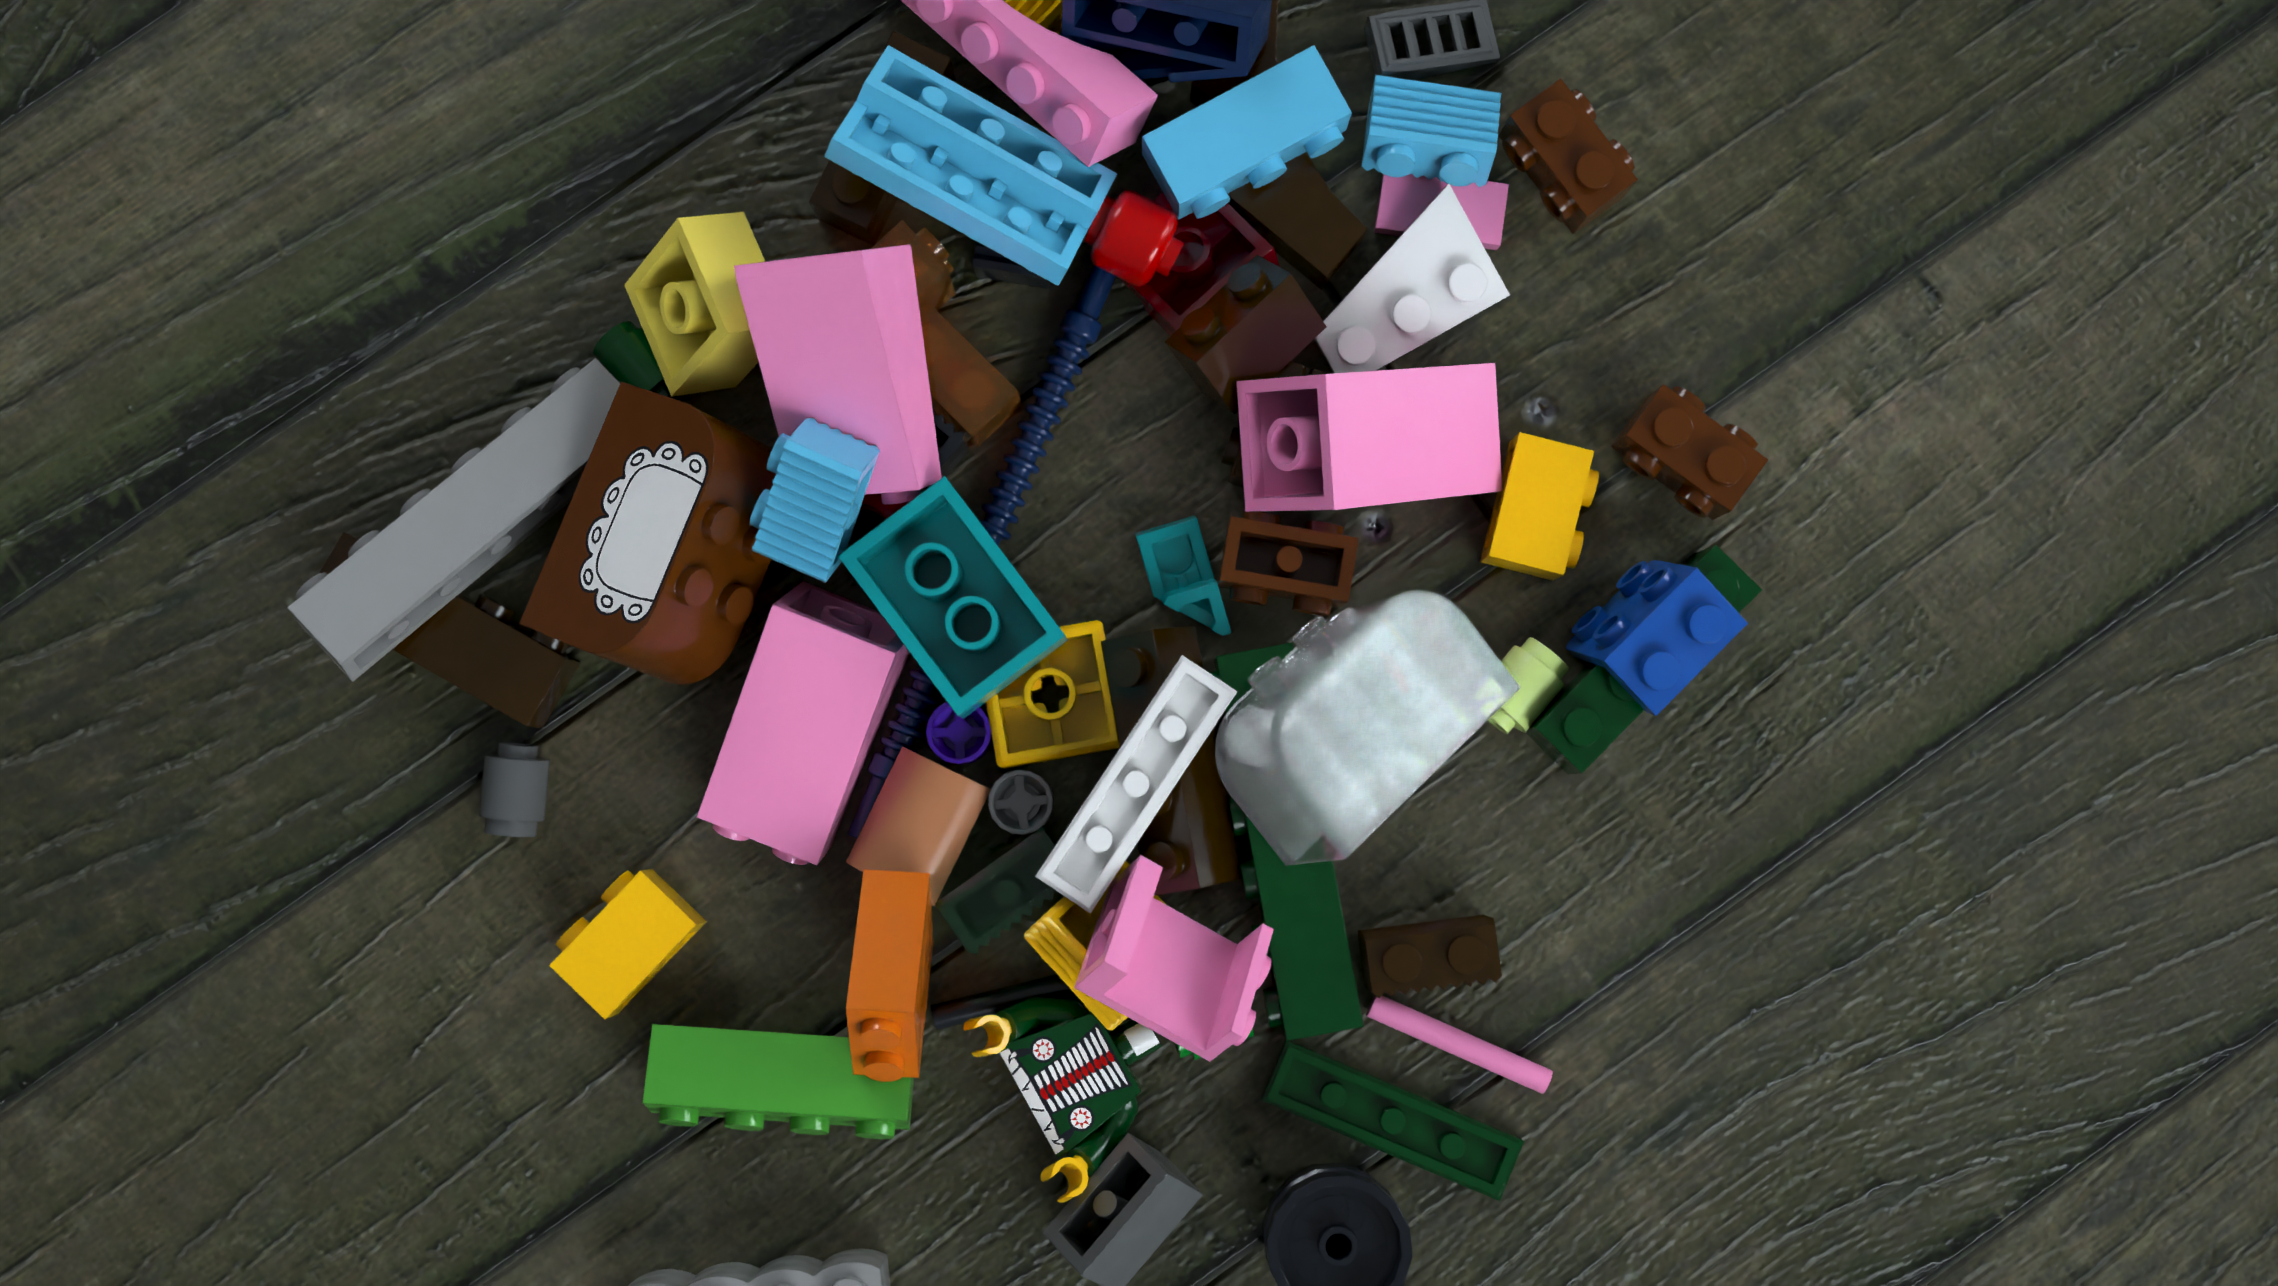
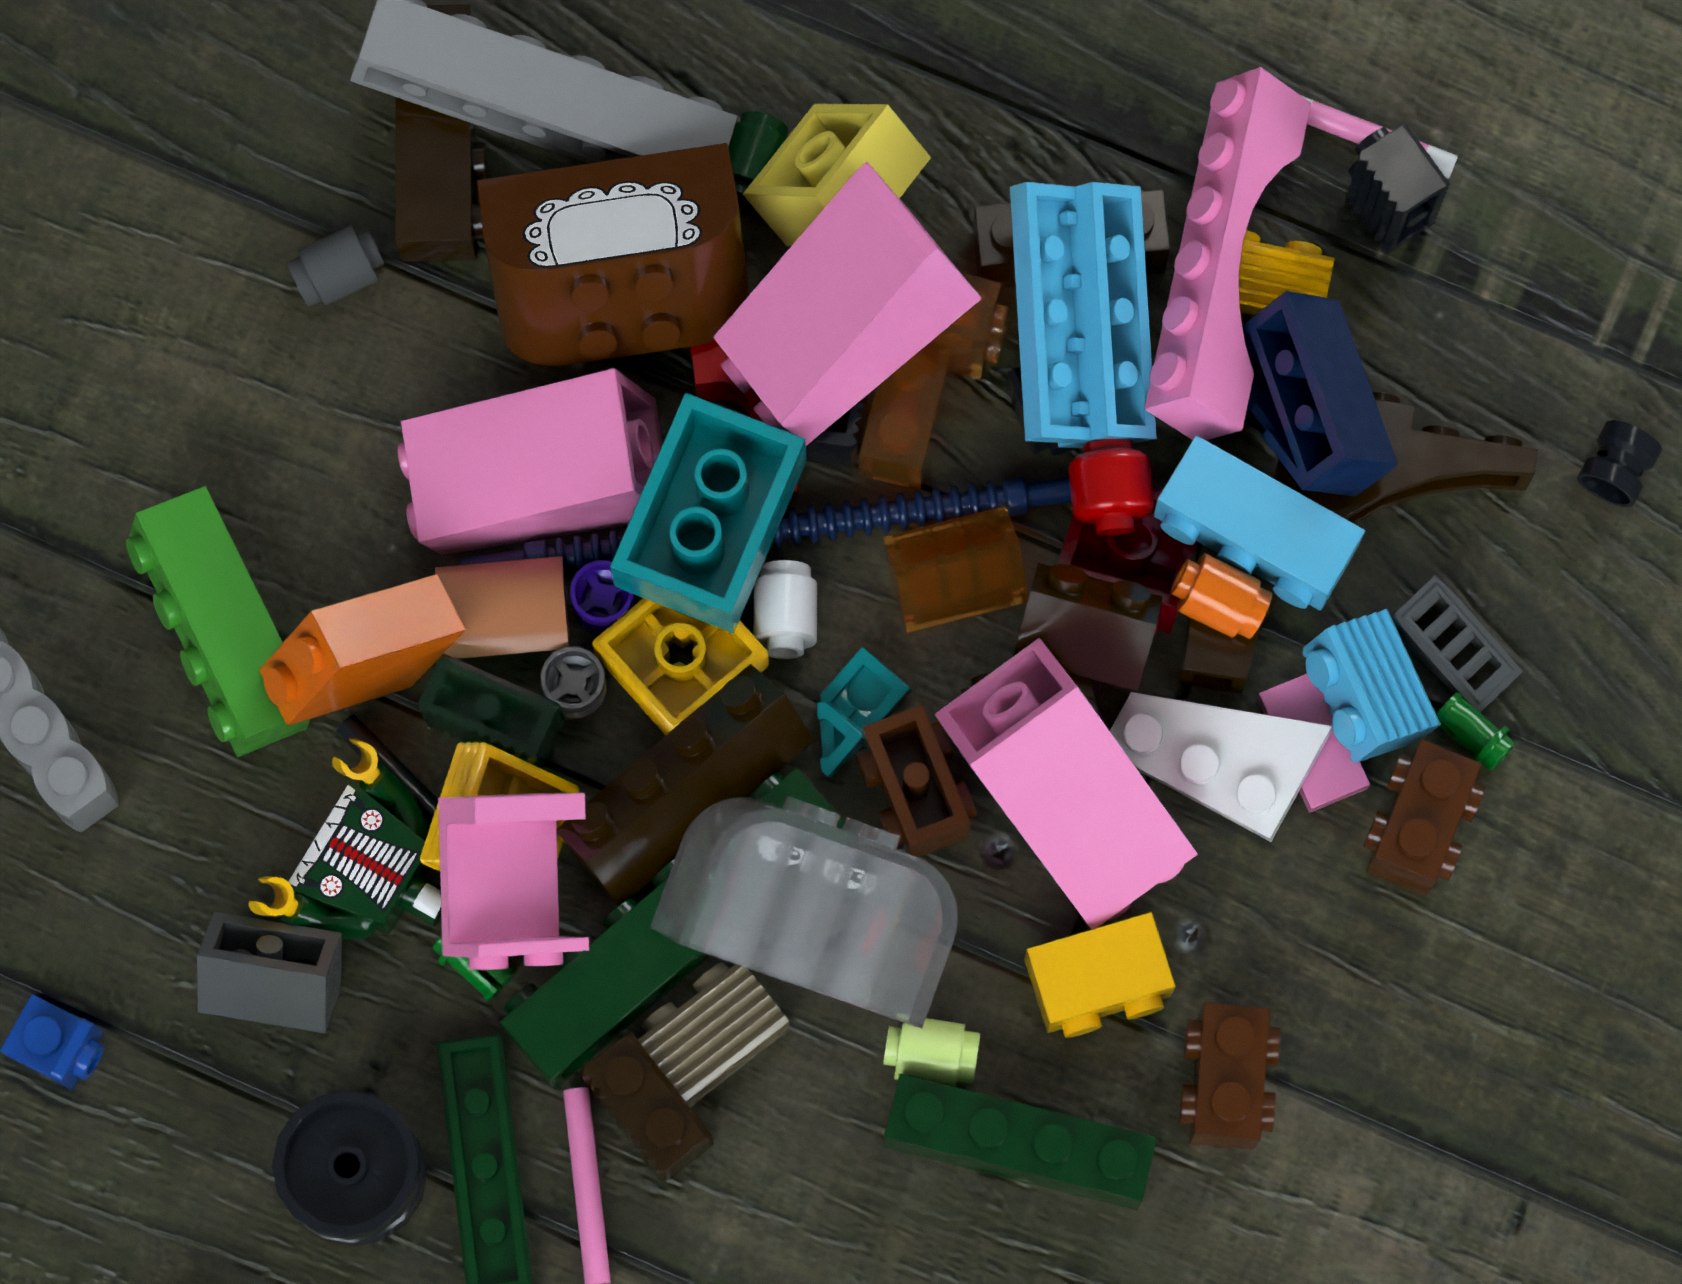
camera: 65 degrees right, 10 degrees down
yellow brick [549,869,707,1020] -> none
medium azure brick [749,418,880,583] -> none
white tile [1035,655,1237,913] -> none
blue bracket [1566,560,1748,716] -> none
none -> dark tan brick [638,960,790,1107]
none -> white brick [753,560,817,659]
none -> clear orange brick [882,506,1029,633]
none -> orange brick [1171,553,1272,639]
none -> green pin [1436,692,1516,772]

